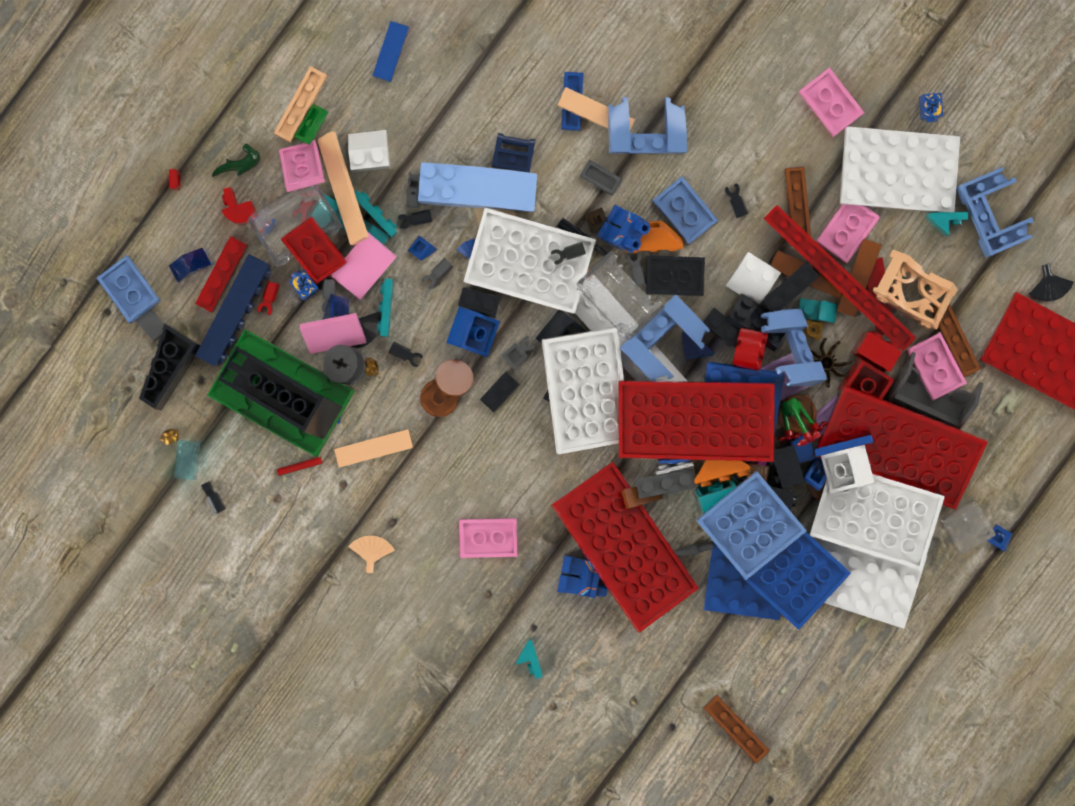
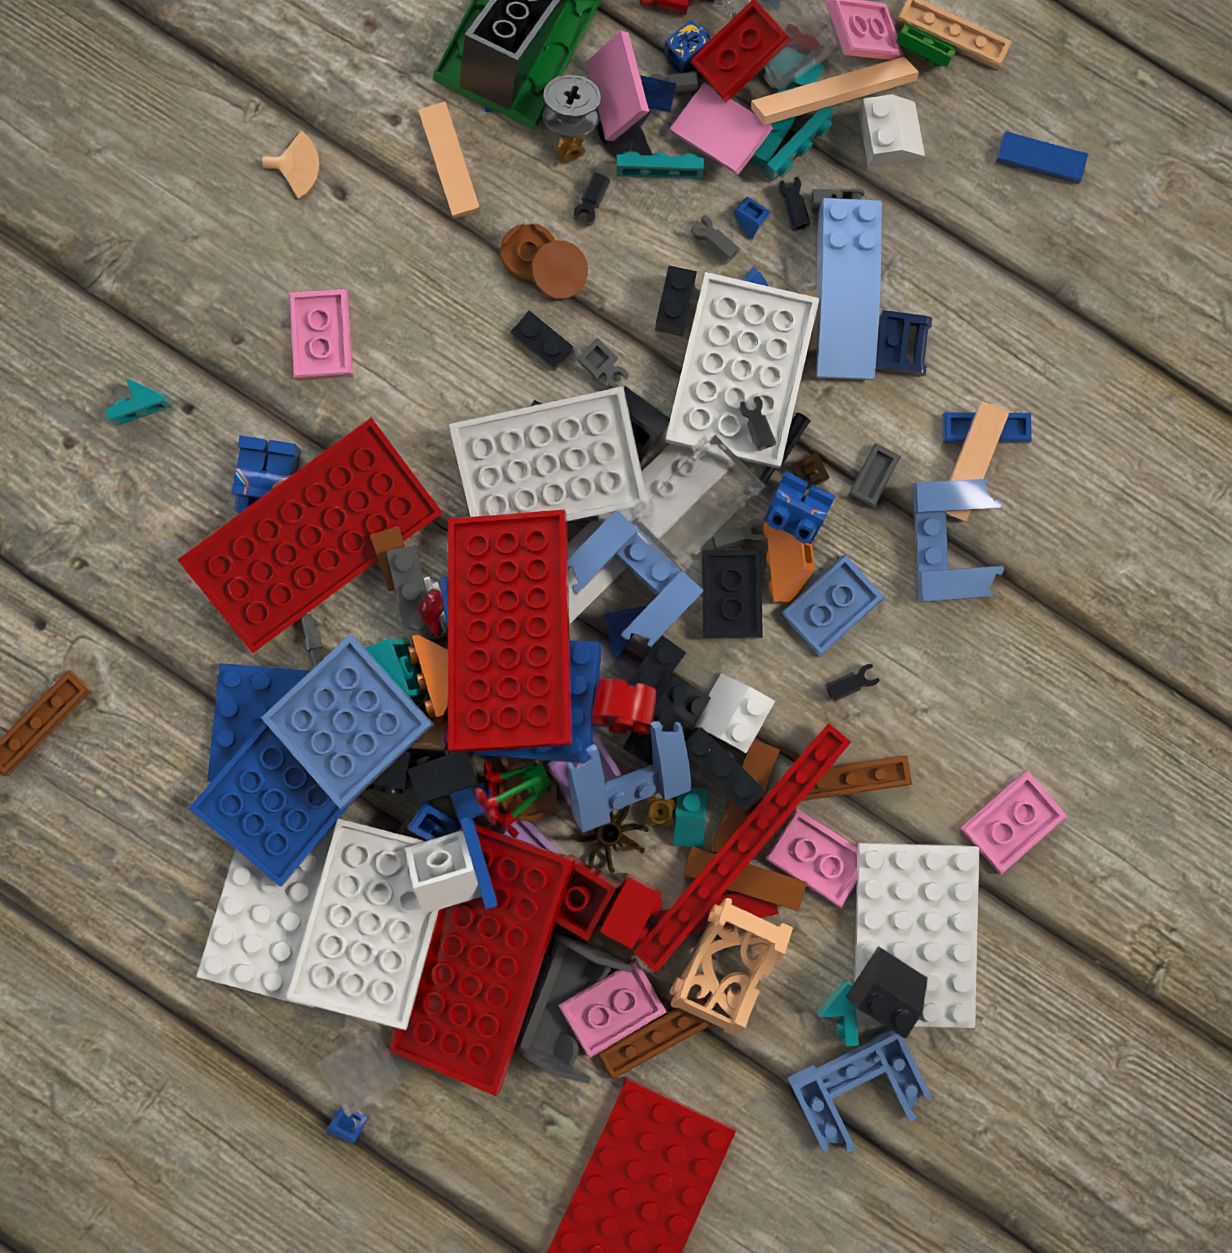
camera: 80 degrees right, 5 degrees down
red piece [277,456,323,476] -> none
blue slope [446,307,500,357] -> none
blue brick [919,93,944,123] -> none
black hand [1029,264,1074,301] -> none
none -> dark red animal [417,589,444,637]
none -> black slope [845,946,928,1039]

